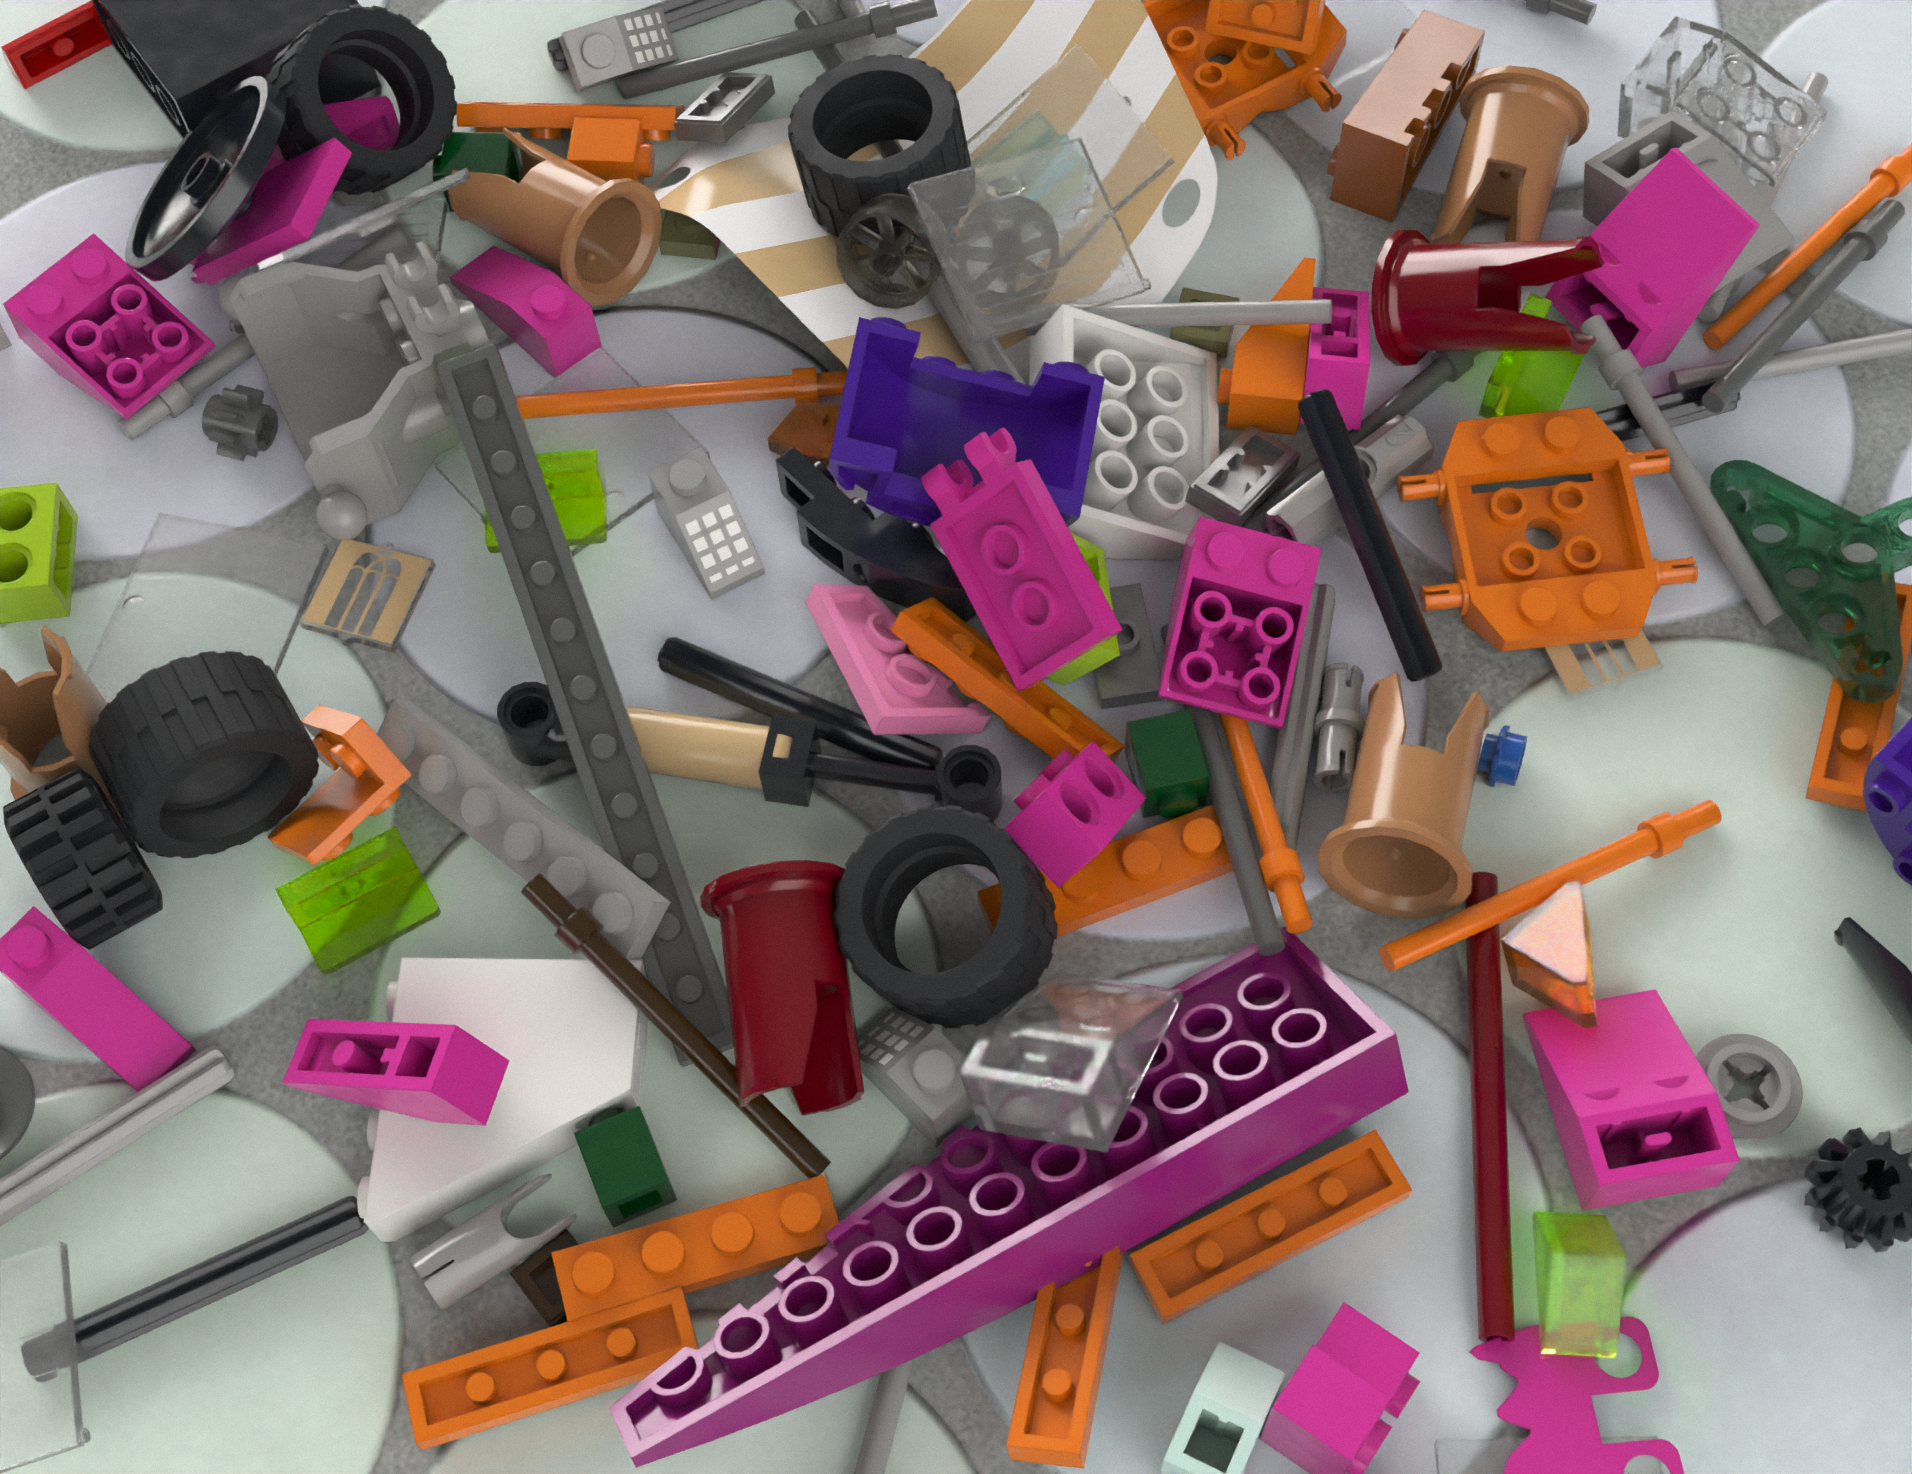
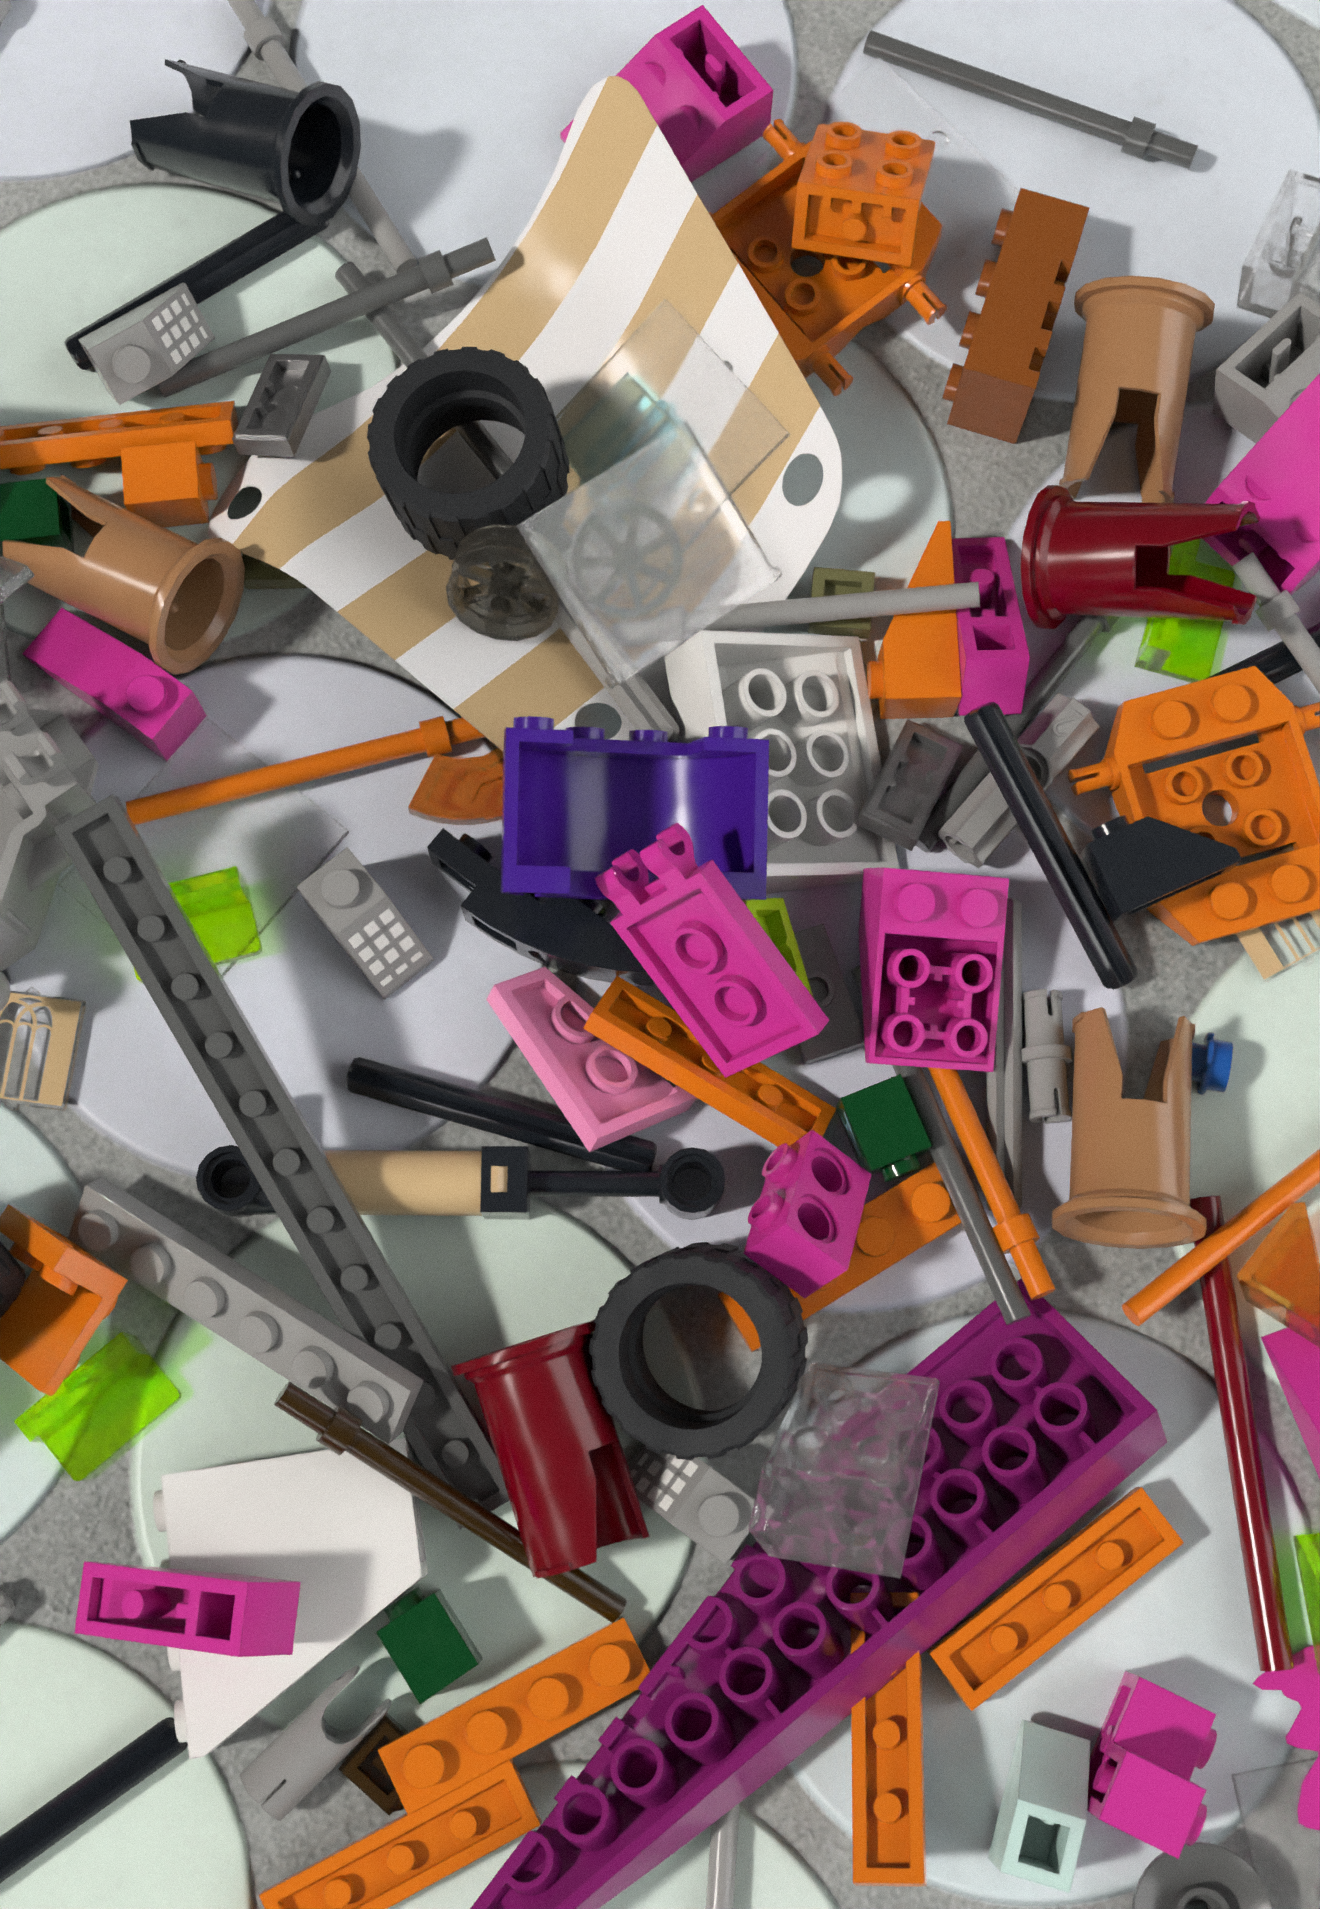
camera: 15 degrees left, 15 degrees up
none -> black slope [1080,815,1242,923]

